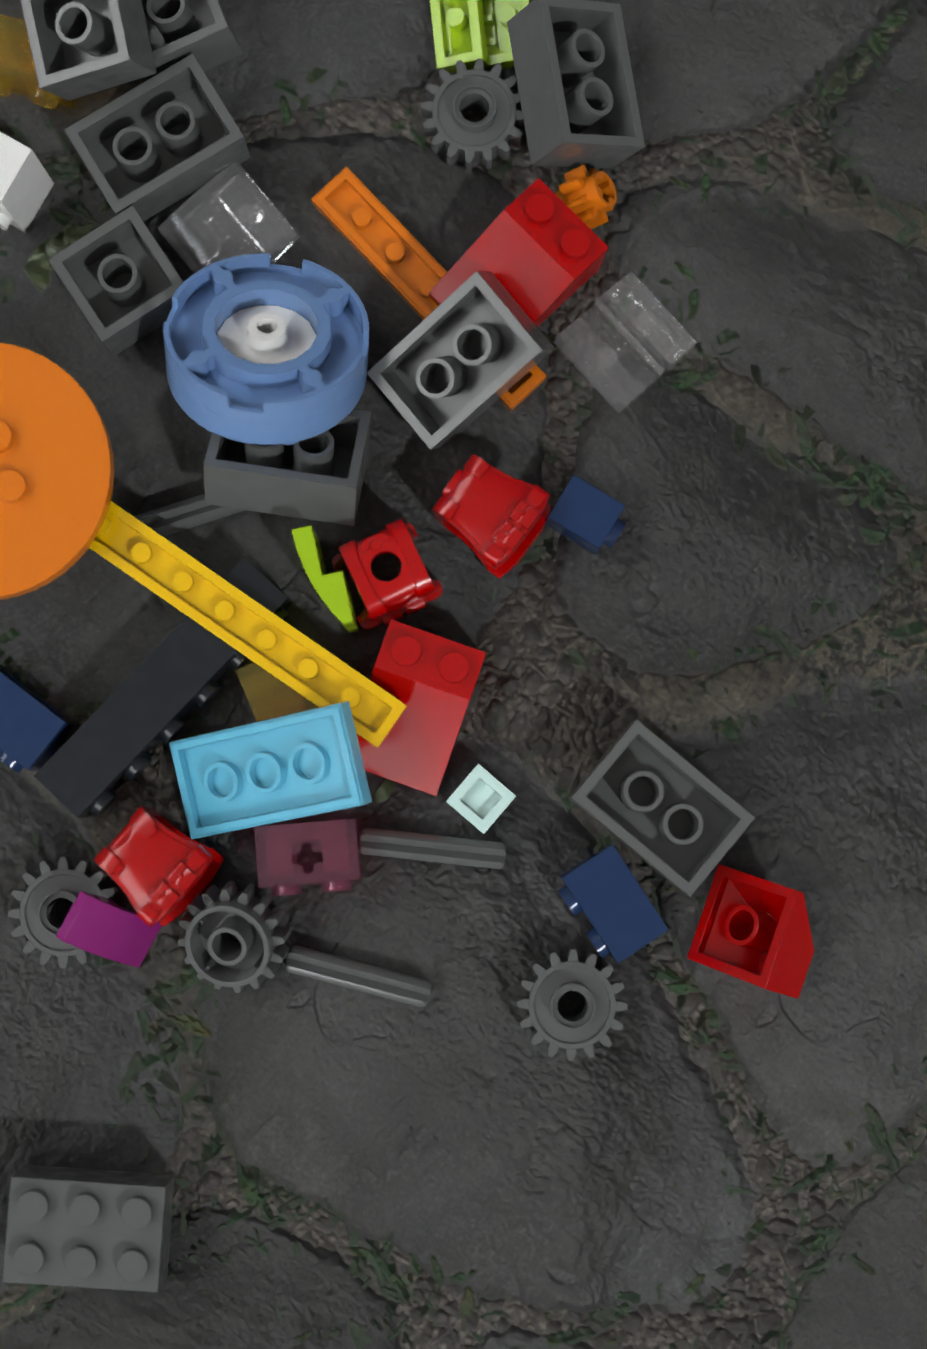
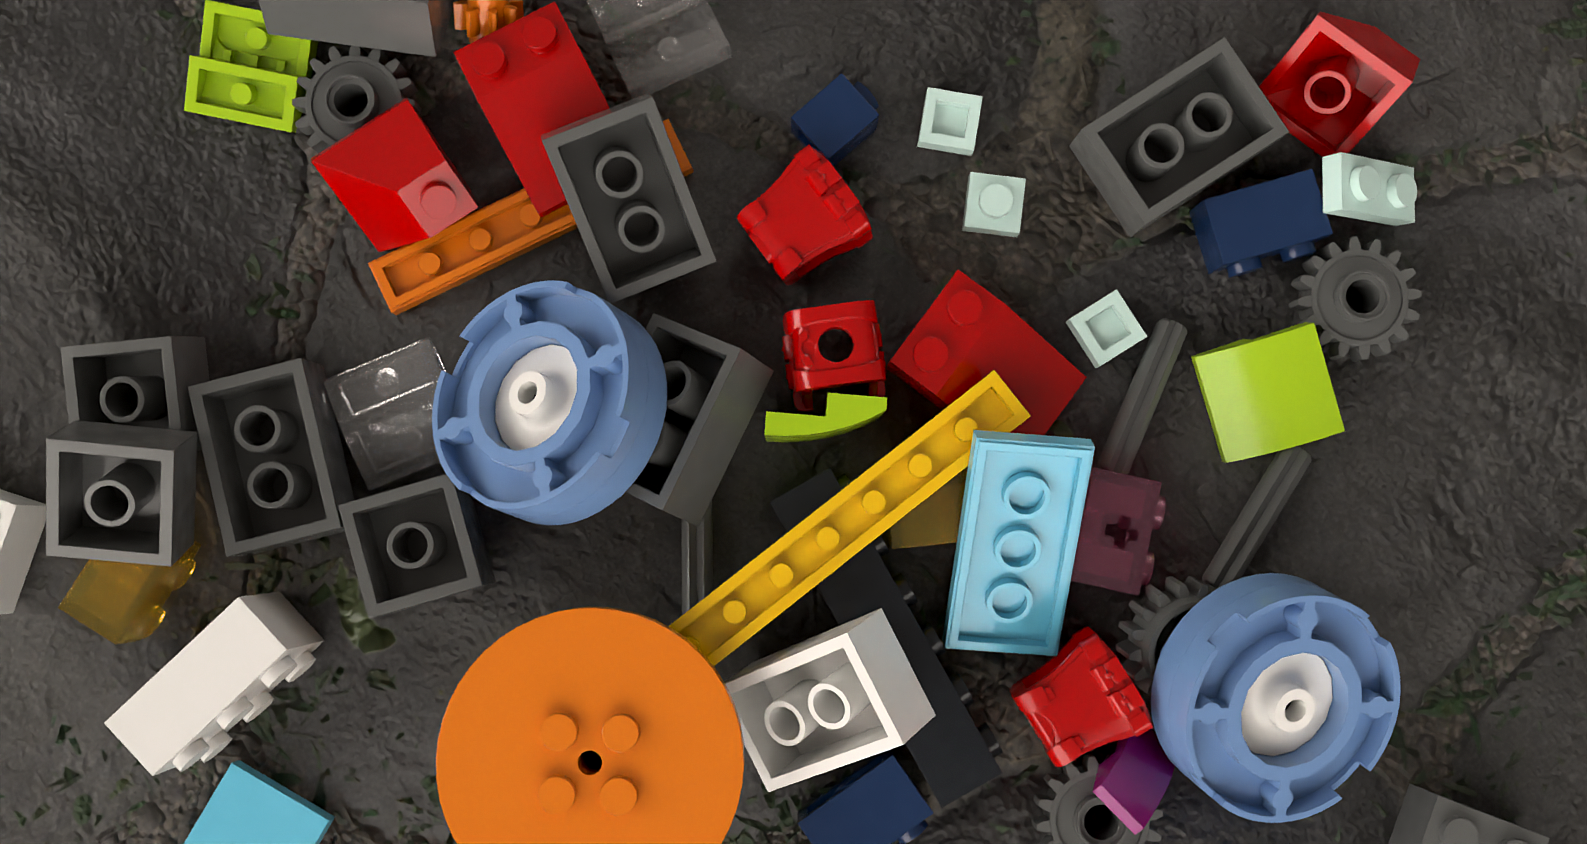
camera: 70 degrees left, 0 degrees up
none -> red slope [311,98,478,252]
none -> white brick [724,608,936,792]
none -> light aqua plate [917,87,983,156]
none -> light aqua plate [962,172,1026,237]
none -> medium blue piece [1151,573,1401,823]
none -> lime slope [1191,322,1345,463]
none -> light aqua plate [1322,152,1417,226]

